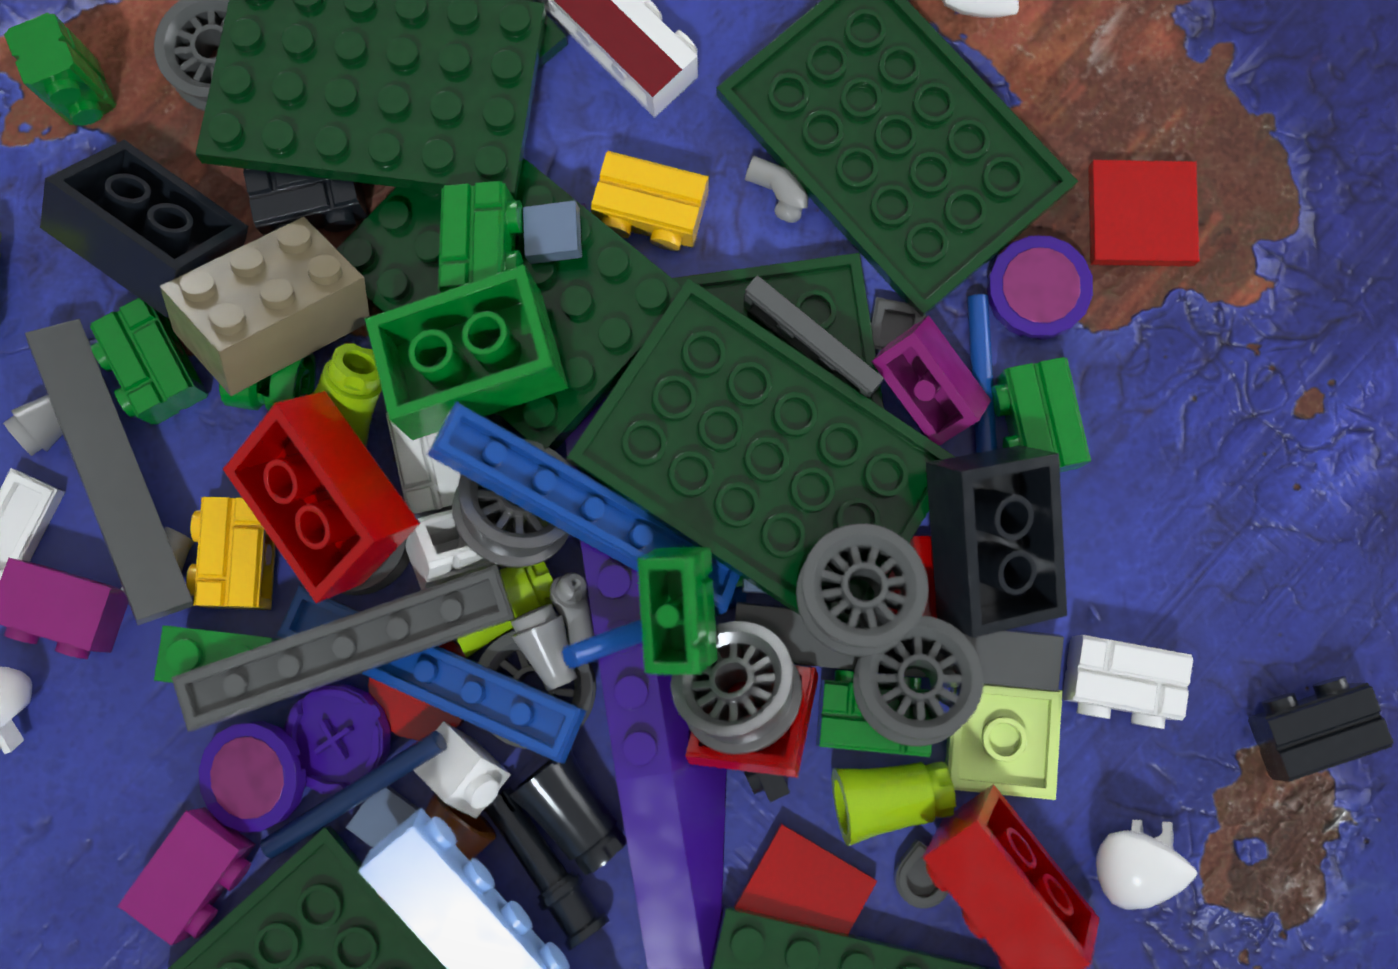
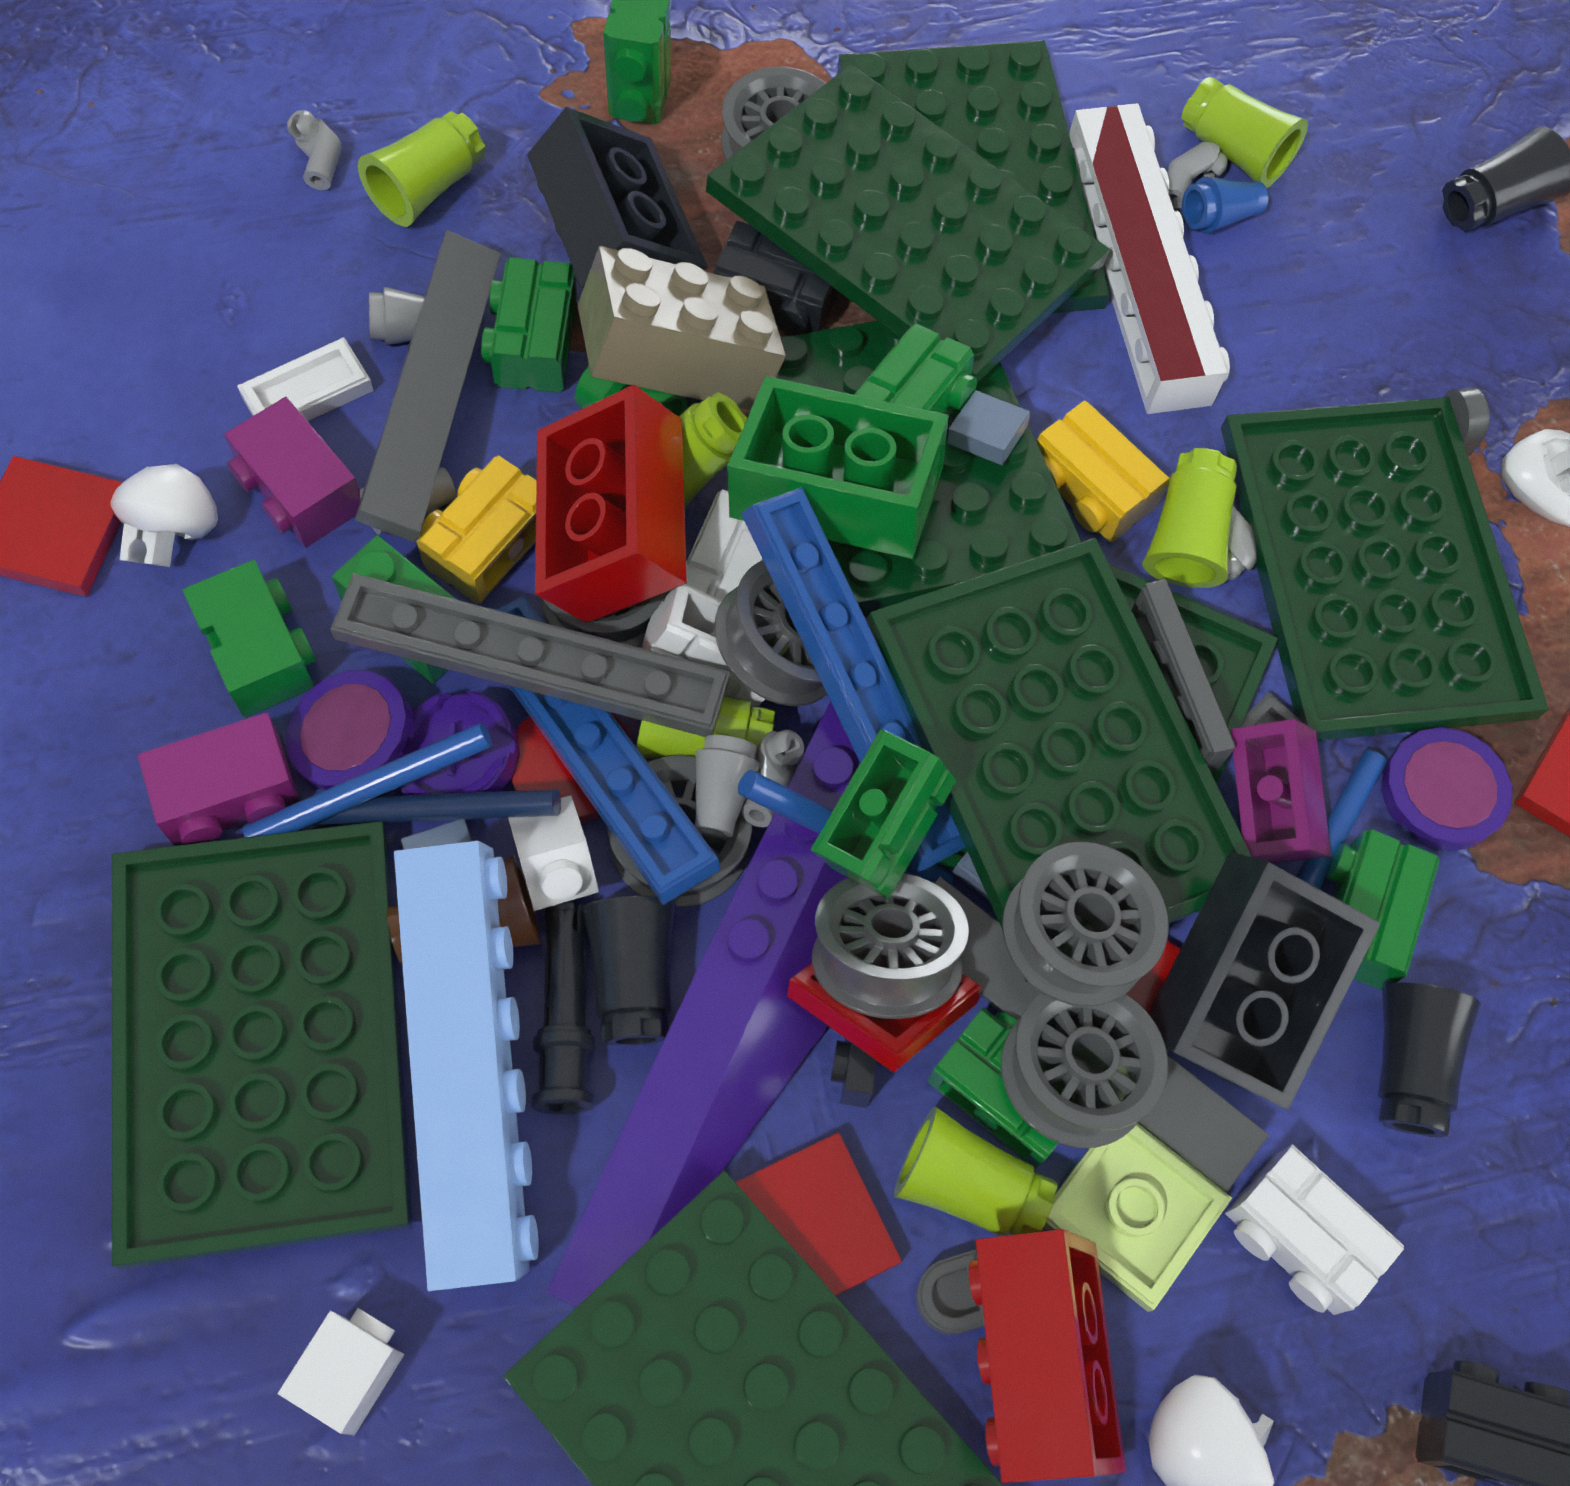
camera: 25 degrees right, 15 degrees down
none -> green brick [182,559,317,719]
none -> blue bar [243,723,493,838]
none -> lime plant [1142,448,1237,588]
none -> black plant [1378,982,1481,1138]

